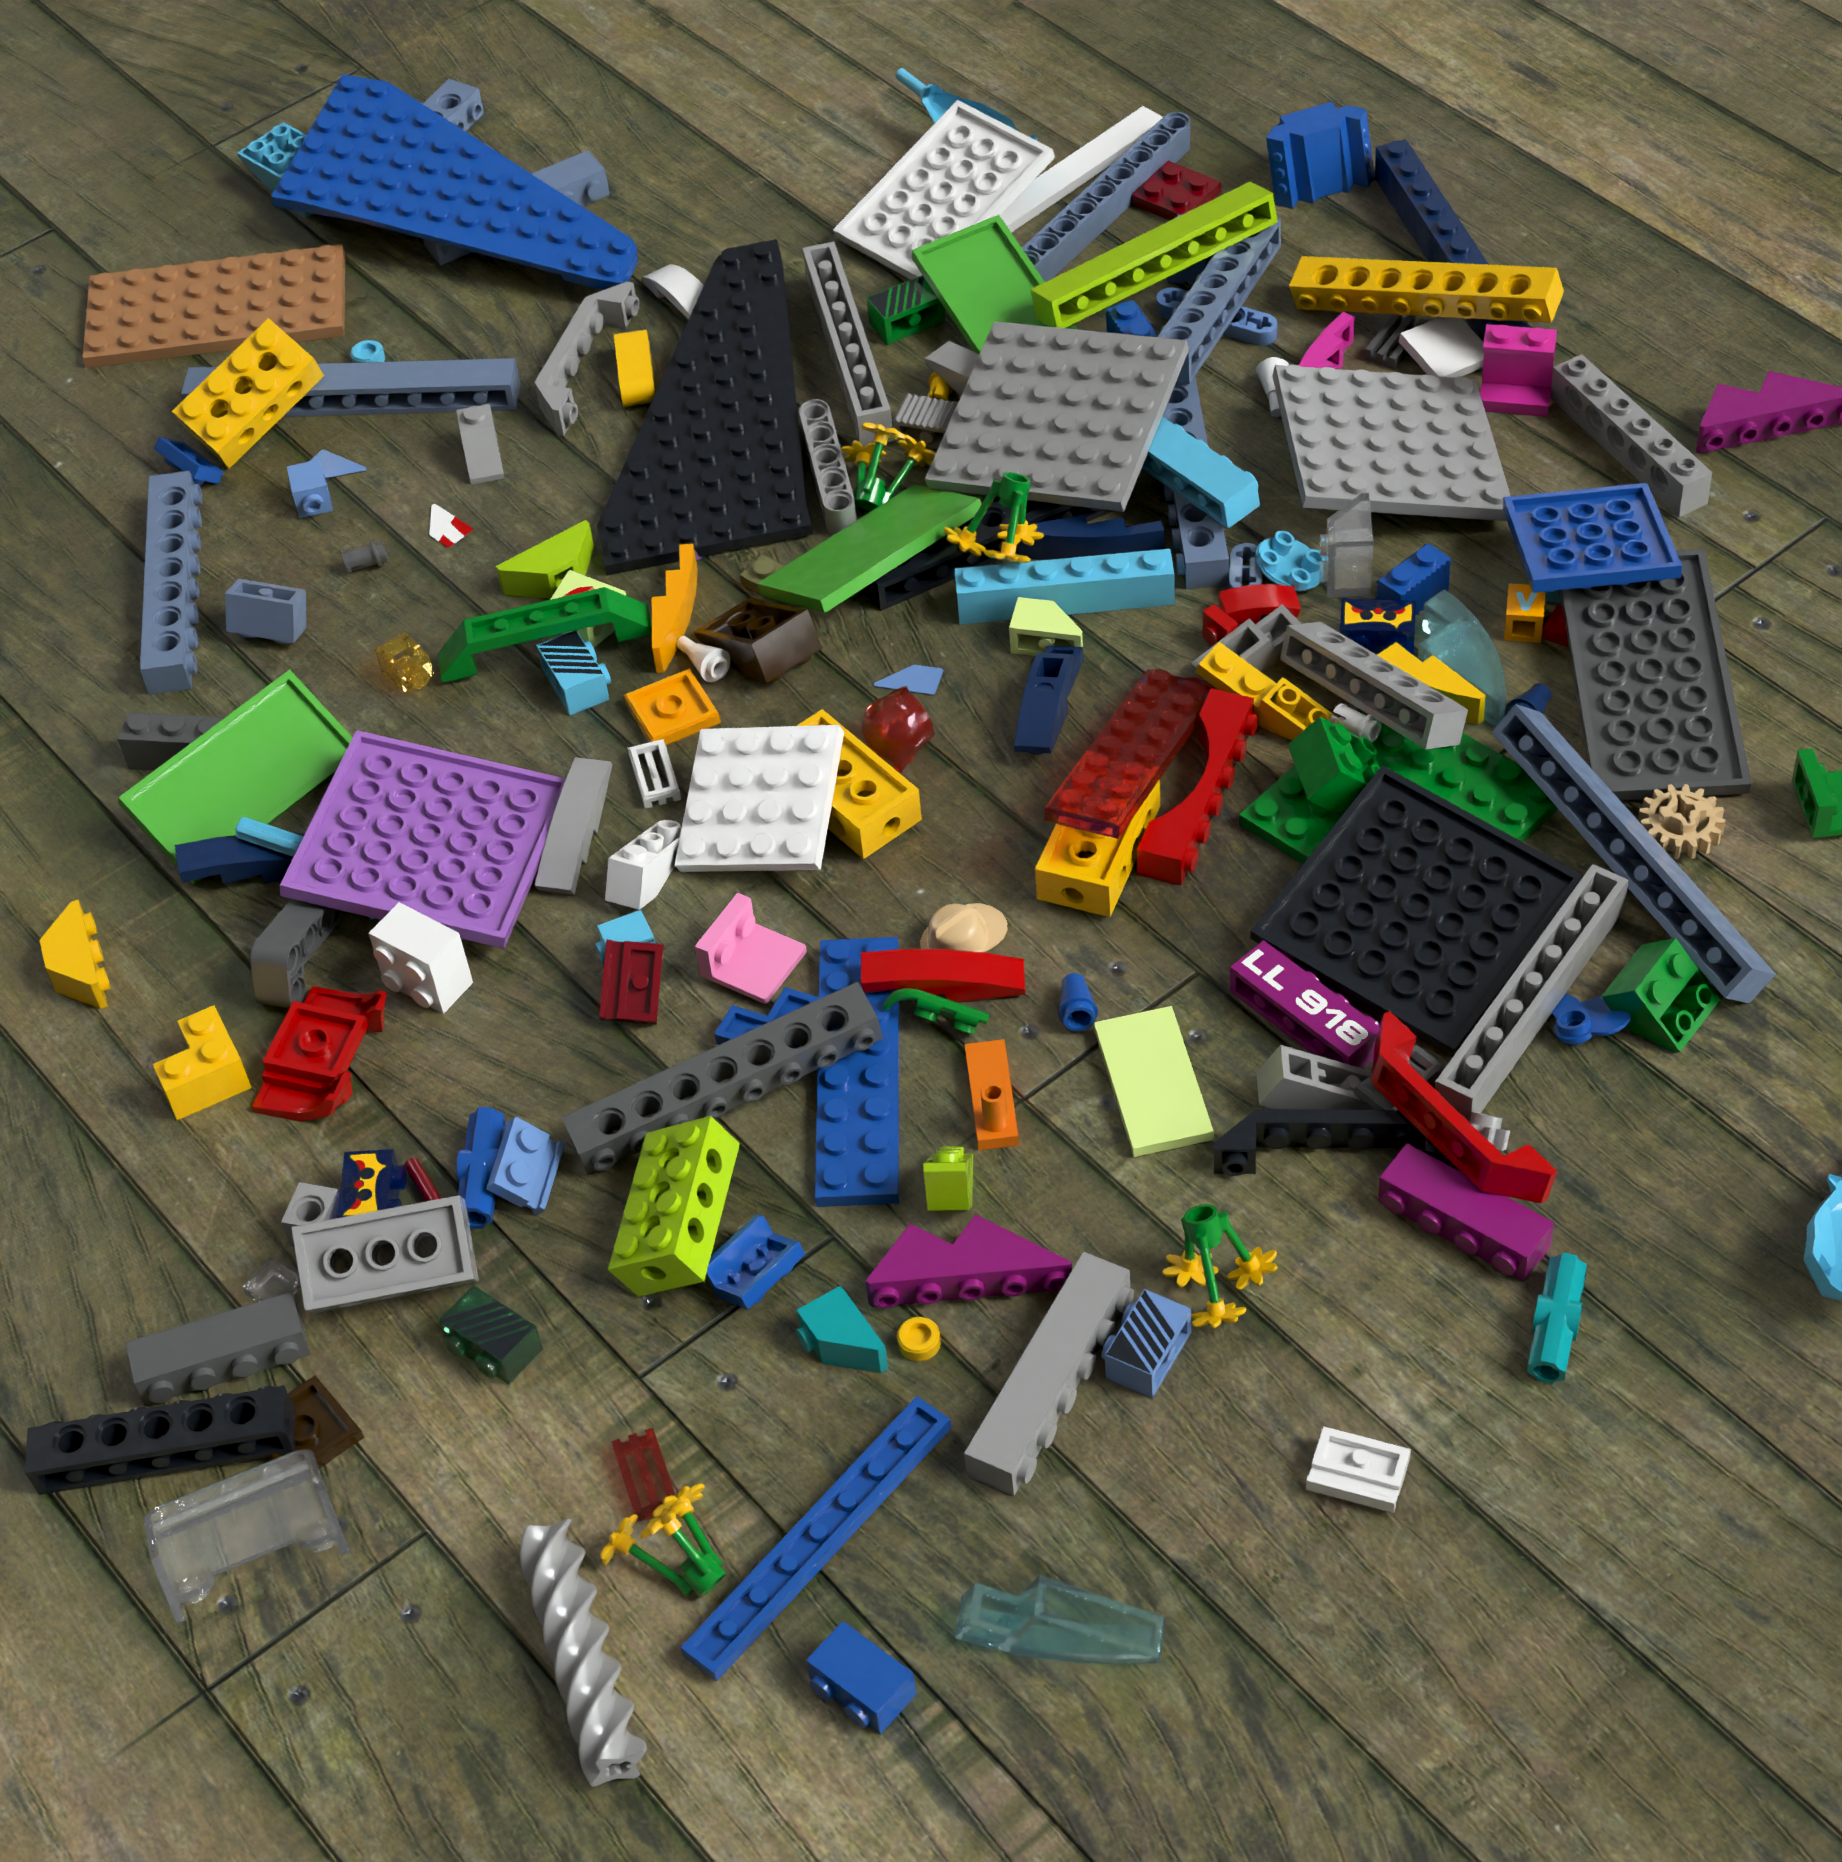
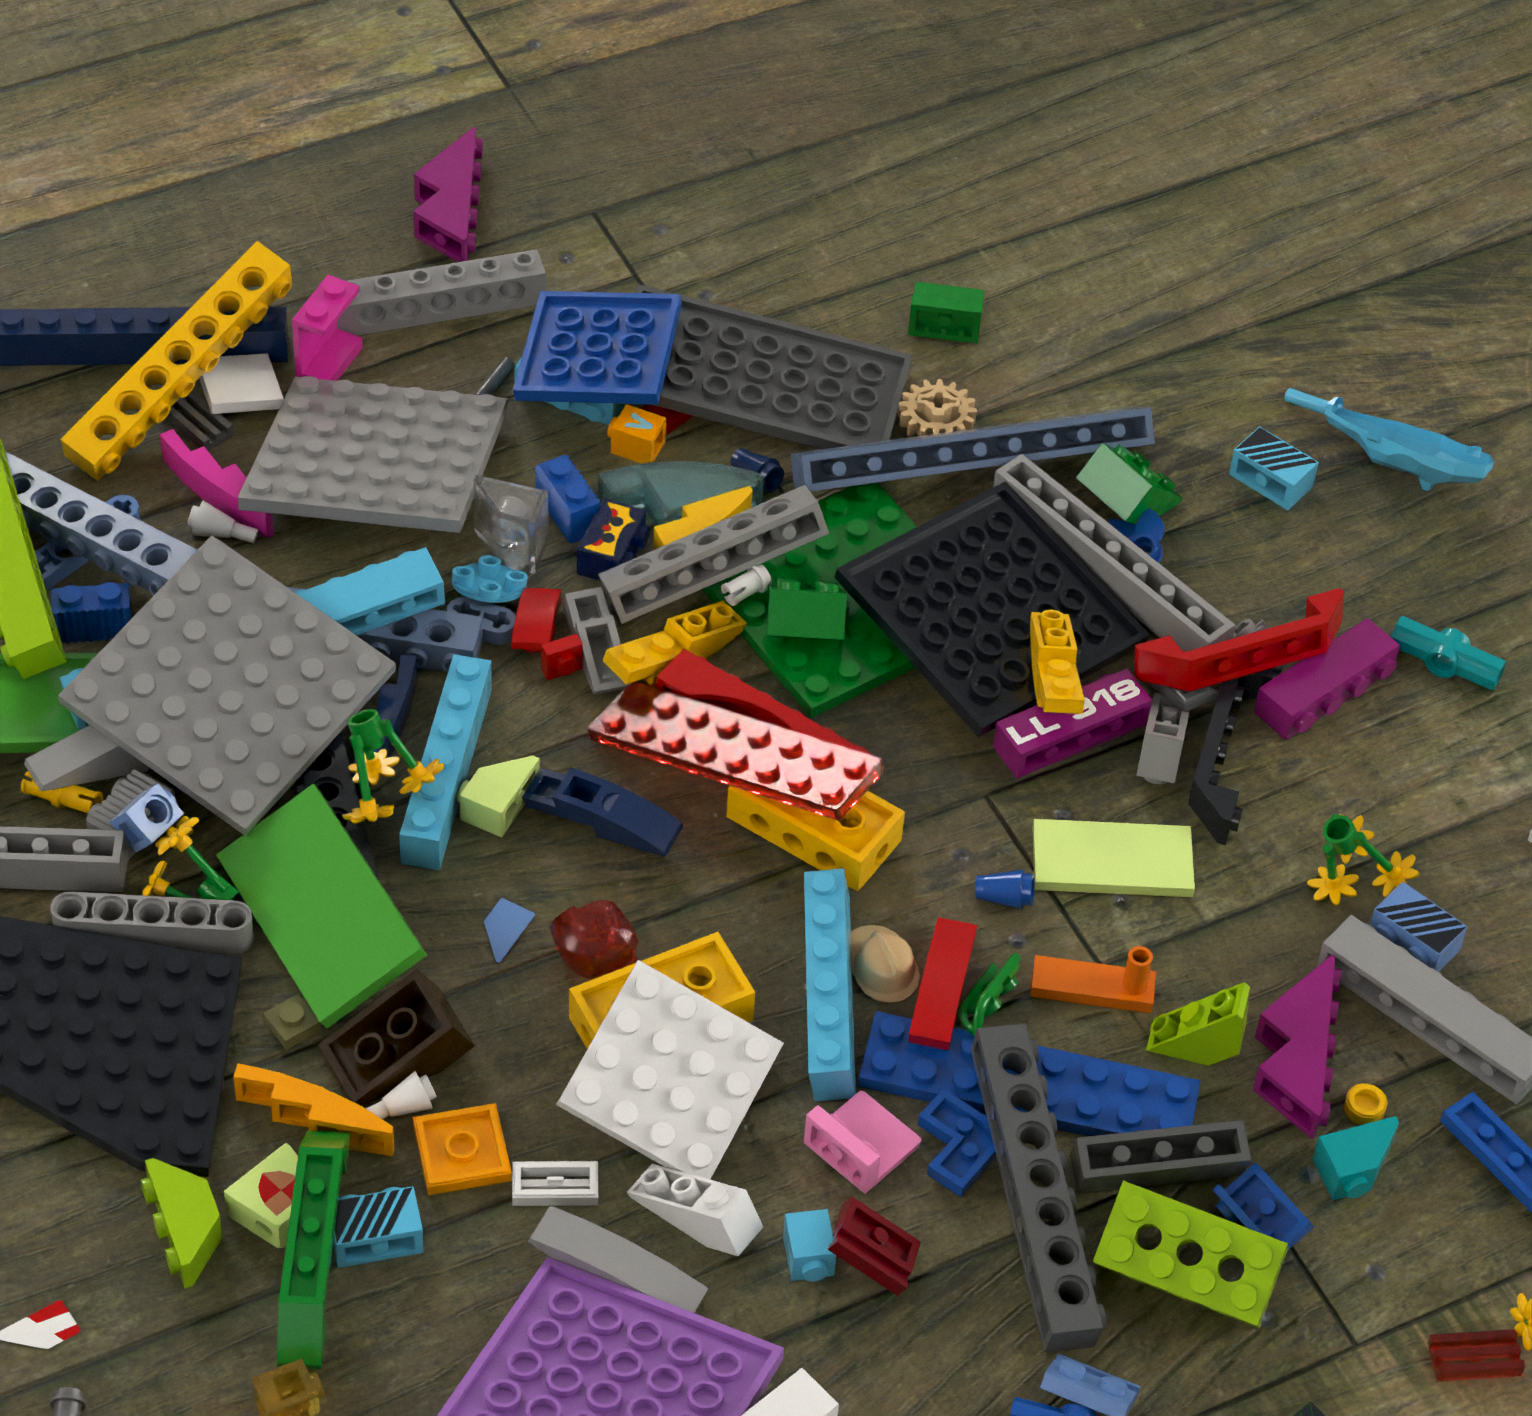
camera: 85 degrees left, 0 degrees up
none -> medium blue brick [110,783,184,852]
none -> medium azure brick [804,868,856,1102]
none -> yellow slope [1030,610,1085,714]
none -> dark grey brick [1070,1120,1251,1194]
none -> medium azure brick [1229,426,1319,510]

